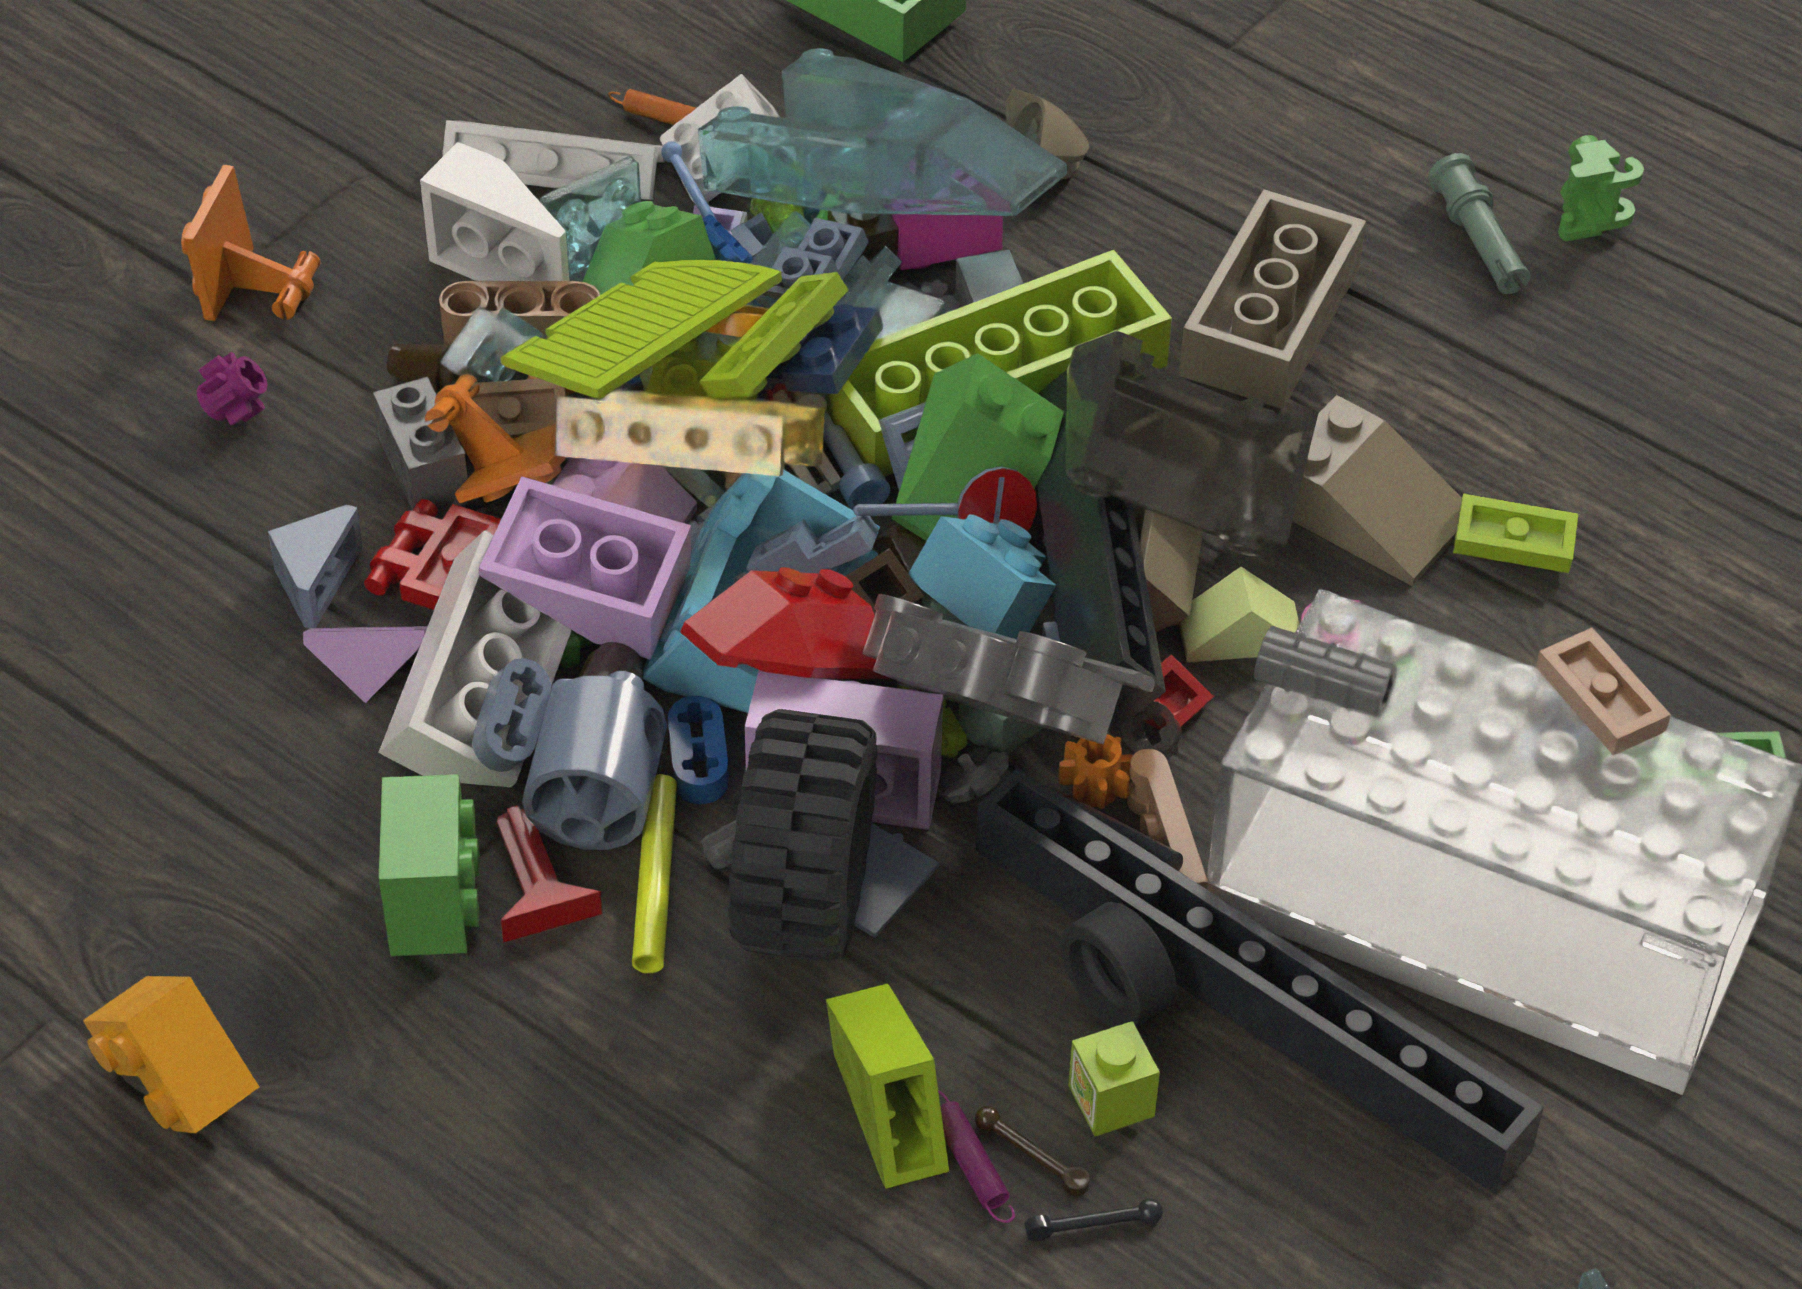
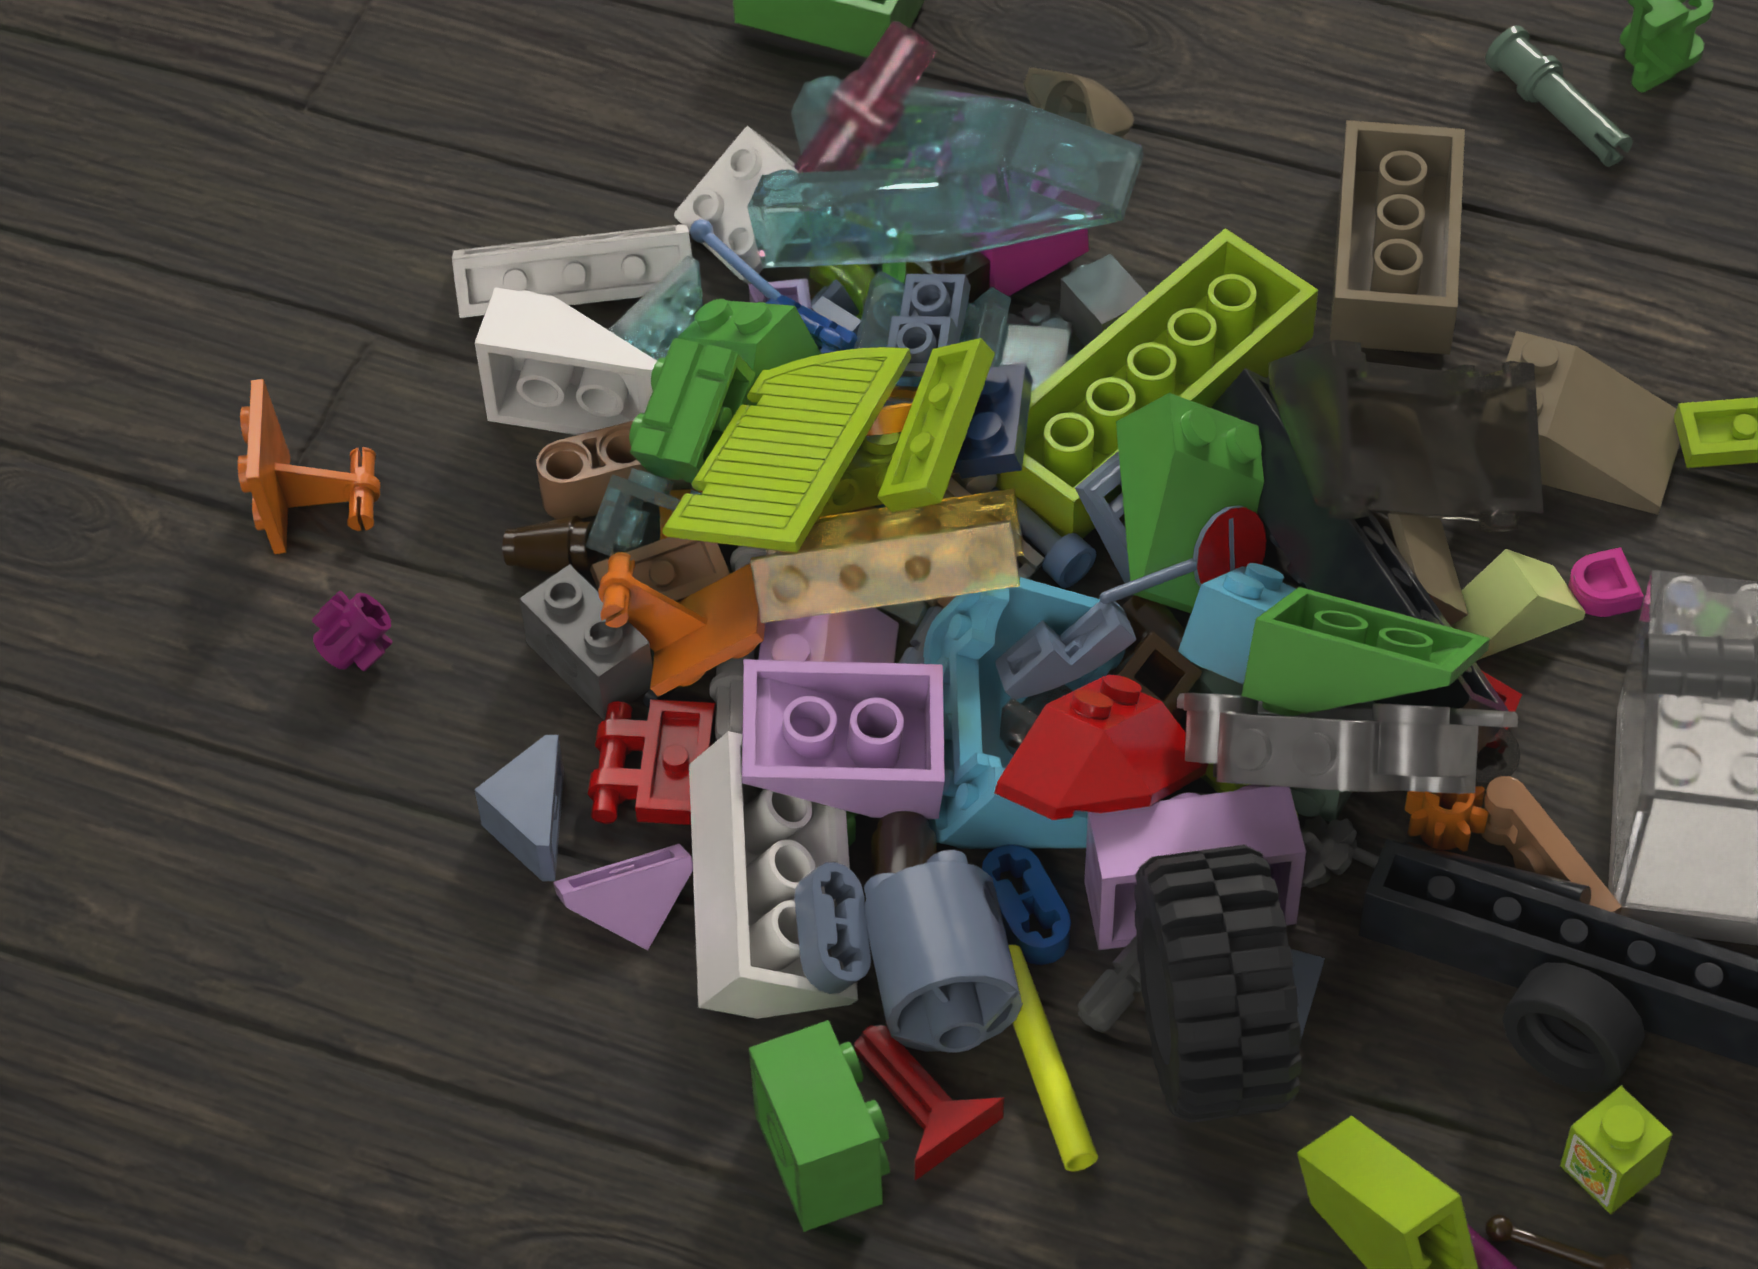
camera: 15 degrees left, 5 degrees up
orange piece [608,89,696,125] -> none
none -> bright green brick [629,338,756,483]
none -> clear pink piece [794,21,938,197]
none -> bright green slope [1241,587,1490,716]

